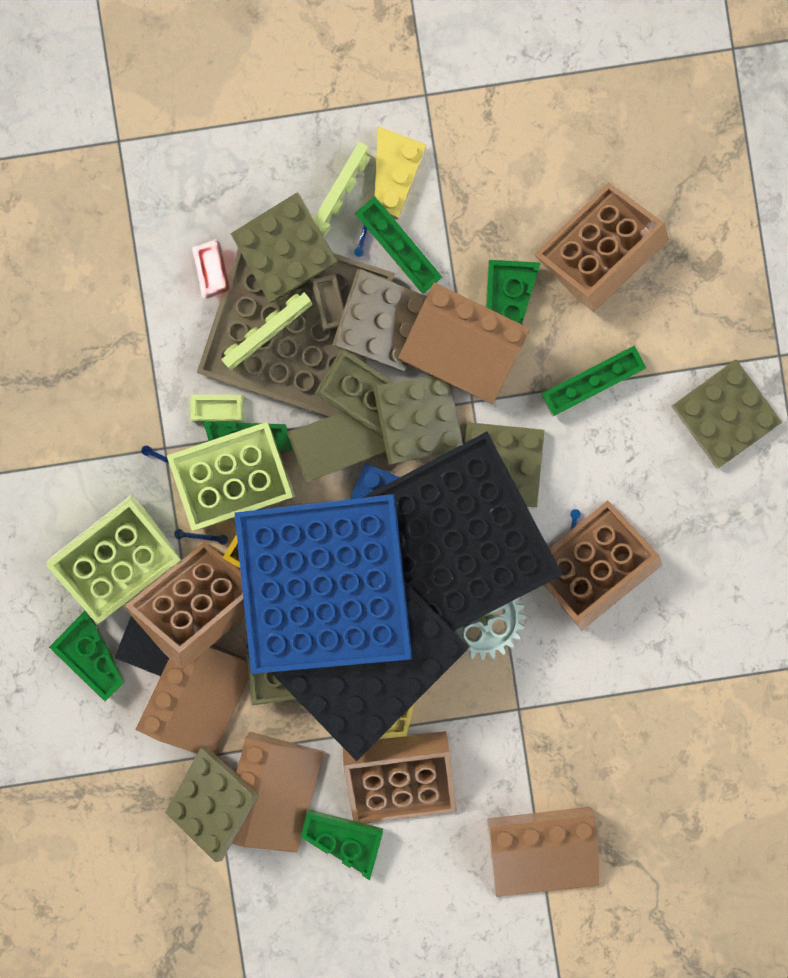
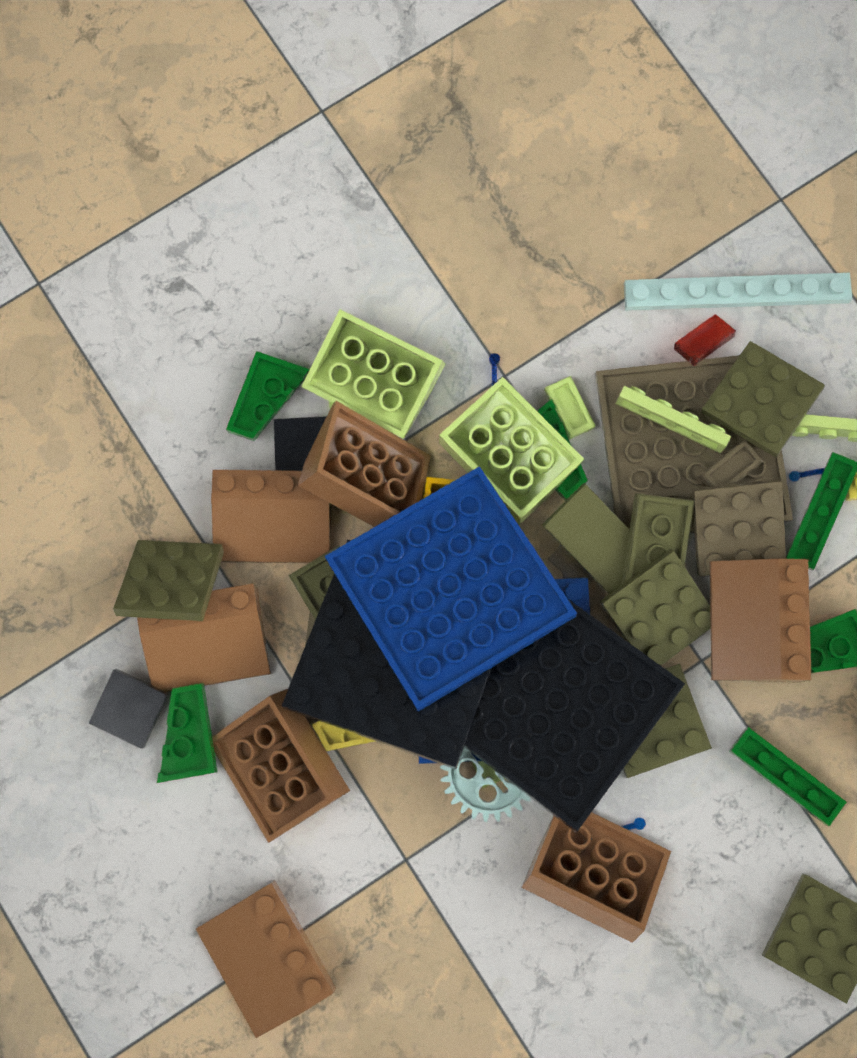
camera: 70 degrees right, 10 degrees down
clear blue hinge [174,529,228,545] -> none
none -> black tile [89,668,169,749]
none -> light aqua plate [624,273,852,311]

